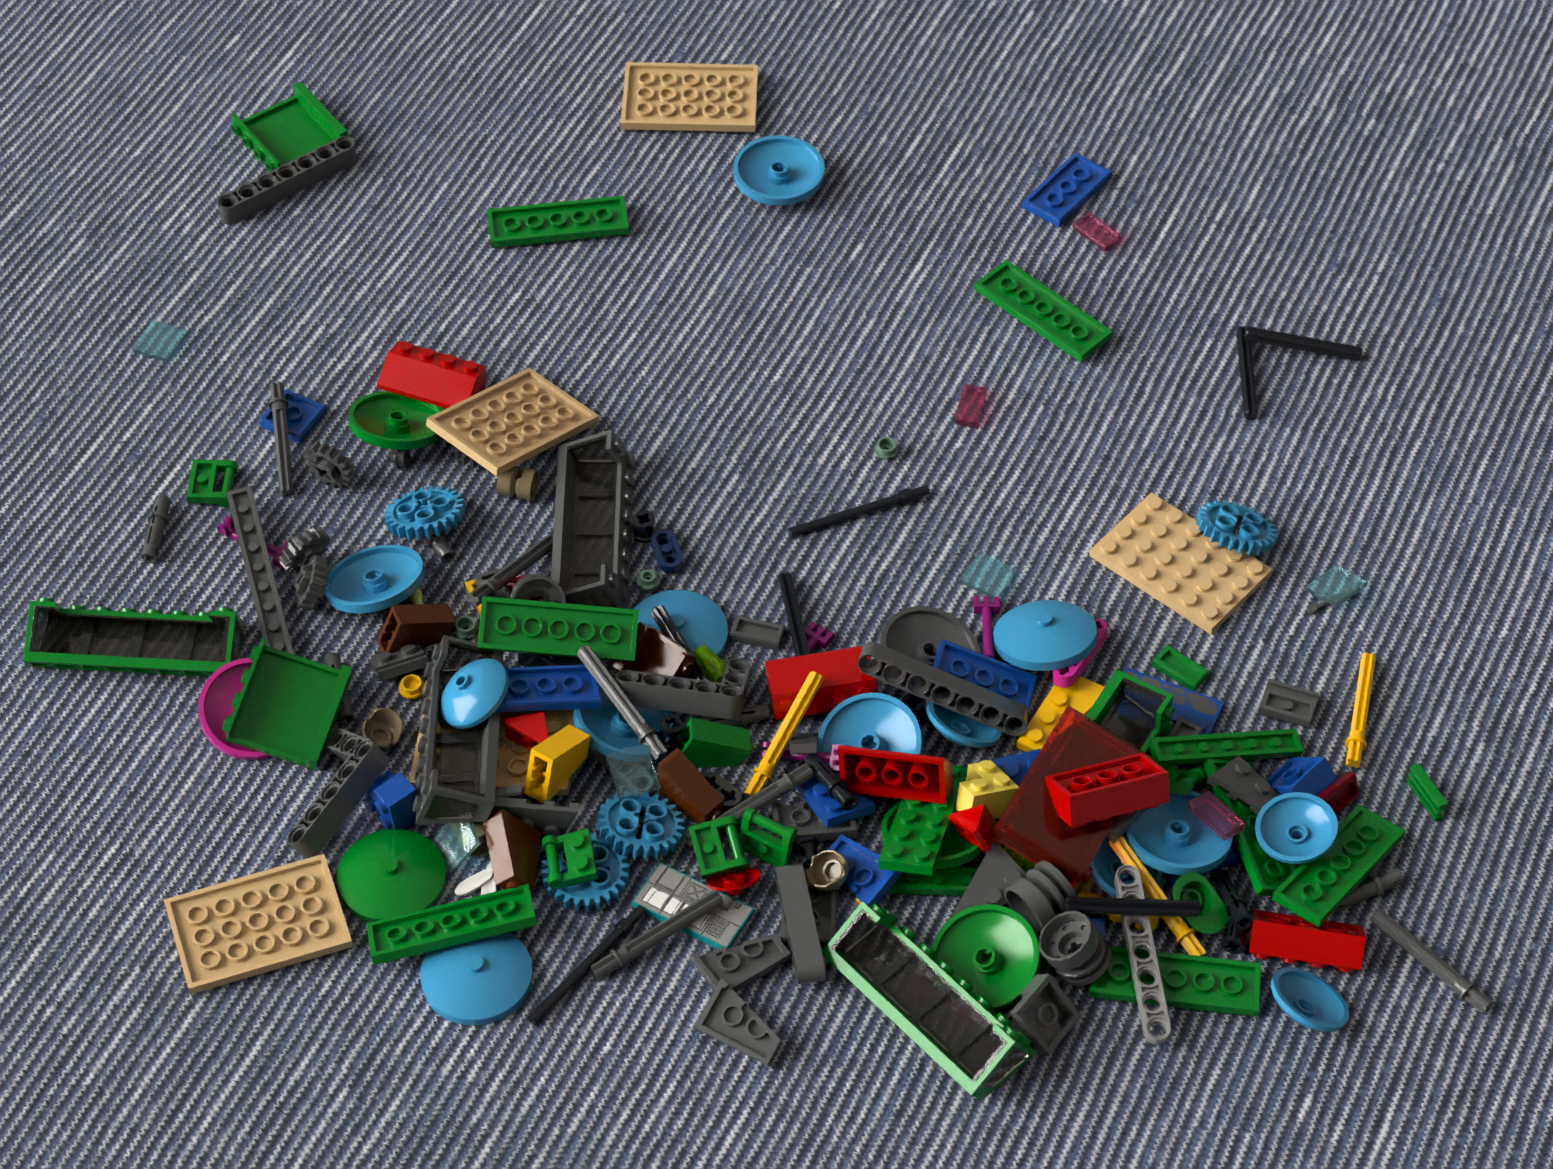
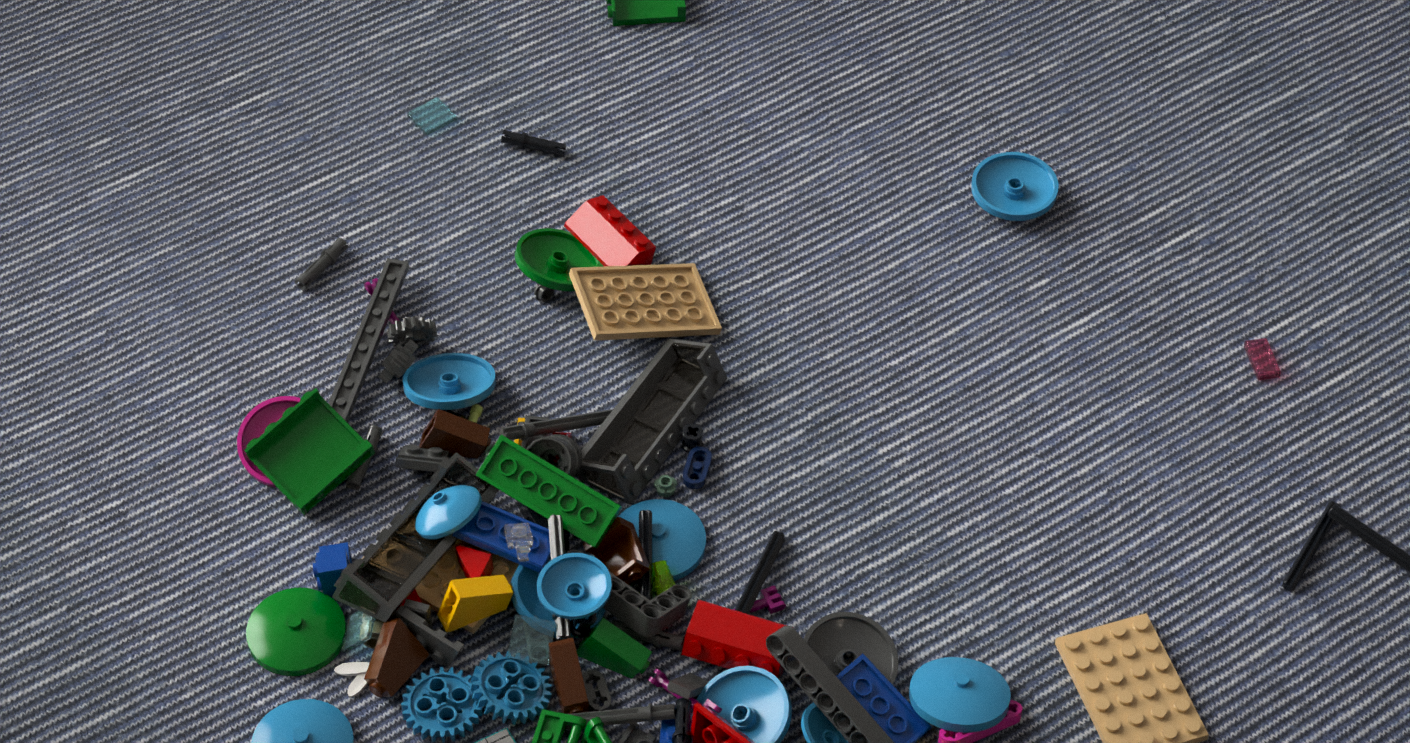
camera: 30 degrees right, 0 degrees up
clear smoke window [23,598,245,677] -> none
tan plate [164,854,353,995] -> none
green plate [186,459,238,507] -> none
dark grey beam [217,136,357,225] -> none
blue tile [259,389,327,443] -> none
dark grey axle [269,381,294,496] -> none
dark grey beam [287,729,389,859] -> none
dark grey gear [303,441,356,488] -> none
dark tan hair [362,708,403,750] -> none
green plate [366,884,537,965] -> none
dark azure gear [384,486,466,540] -> none
yellow plate [399,674,424,699] -> none
dark grey pin [427,532,455,563] -> none
green plate [487,195,629,248] -> none
dark tan wheel [497,466,539,501] -> none
green plate [542,828,599,889] -> none
tan plate [621,62,758,132] -> none
dark grey tile [729,615,786,651] -> none
yellow axle [744,671,823,797] -> none
black bar [788,485,930,538] -> none
sand green plate [874,437,898,459] -> none
black bush [901,693,925,725] -> none
clear pink tile [954,384,988,428] -> none
clear light blue piece [959,552,1018,598] -> none
magenta hinge [973,596,1000,659] -> none
green plate [975,260,1113,362] -> none
blue tile [1022,152,1112,227] -> none
dark azure gear [1196,500,1278,555] -> none
none -> black pin [501,129,566,157]
none -> clear plate [504,522,534,562]
none -> dark azure dish [537,553,612,619]

